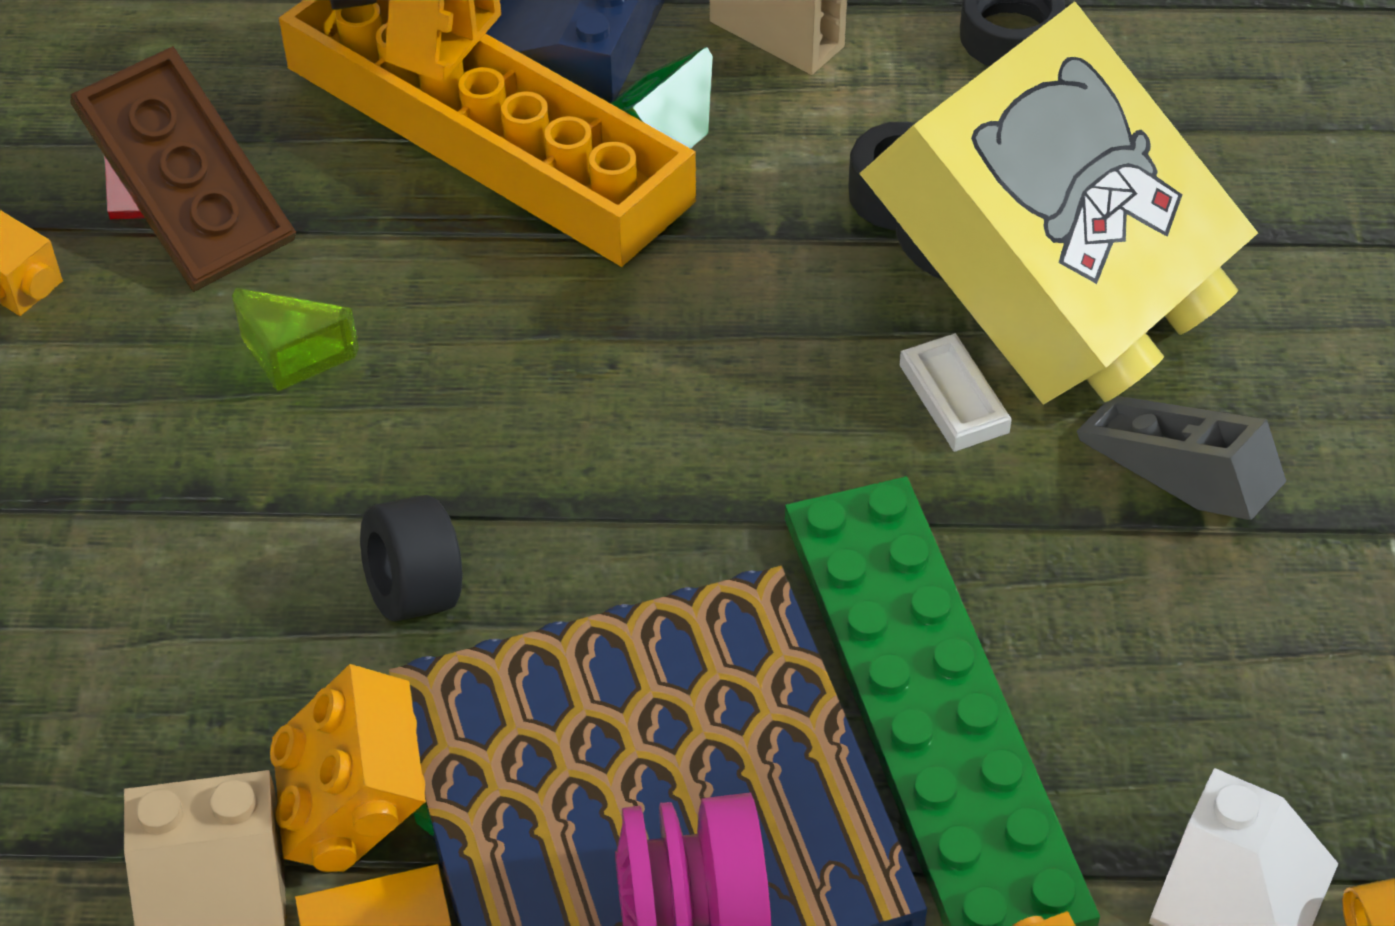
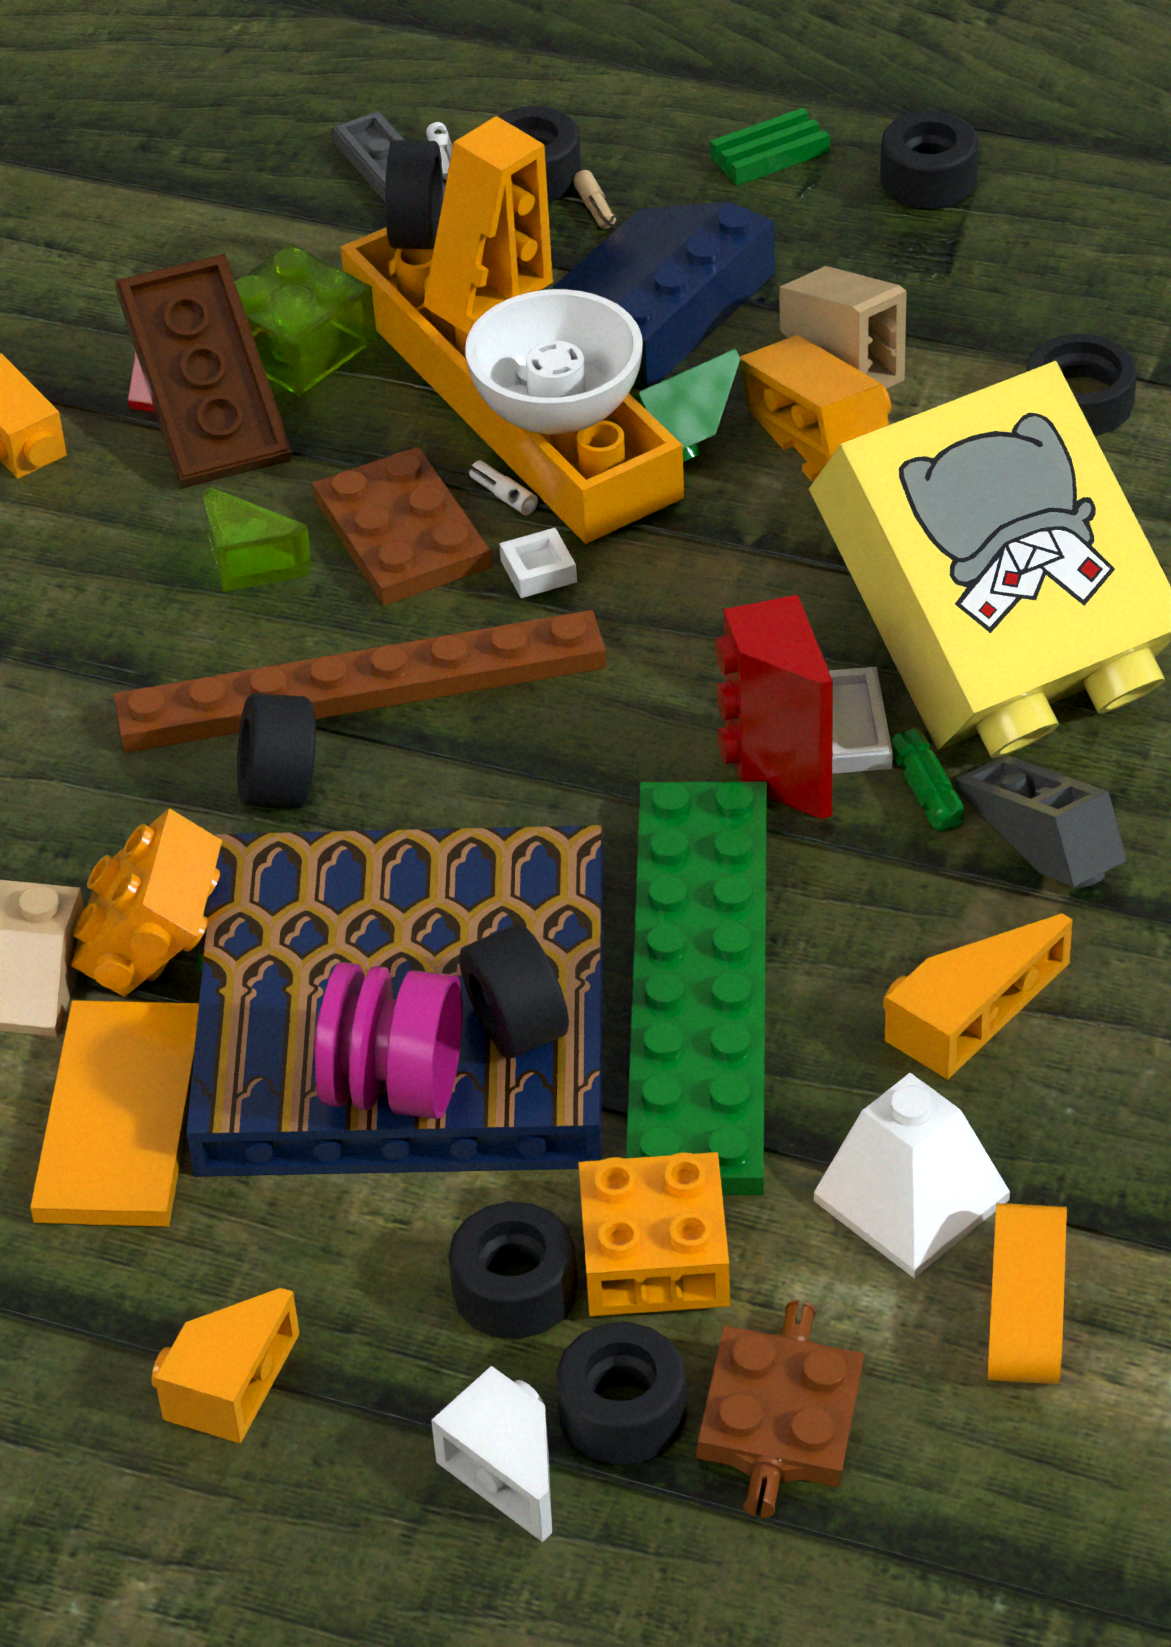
camera: 20 degrees right, 5 degrees down
none -> dark orange plate [113,610,607,753]
none -> clear neon green brick [235,243,377,396]
none -> dark orange plate [312,446,492,606]
none -> black tyre [459,925,569,1058]
none -> white piece [465,289,643,435]
none -> white pin [469,460,538,515]
none -> white plate [499,528,577,598]
none -> red slope [715,595,833,819]
none -> light orange wedge [739,335,891,482]
none -> light orange slope [883,913,1073,1080]
none -> green axle [892,728,964,832]

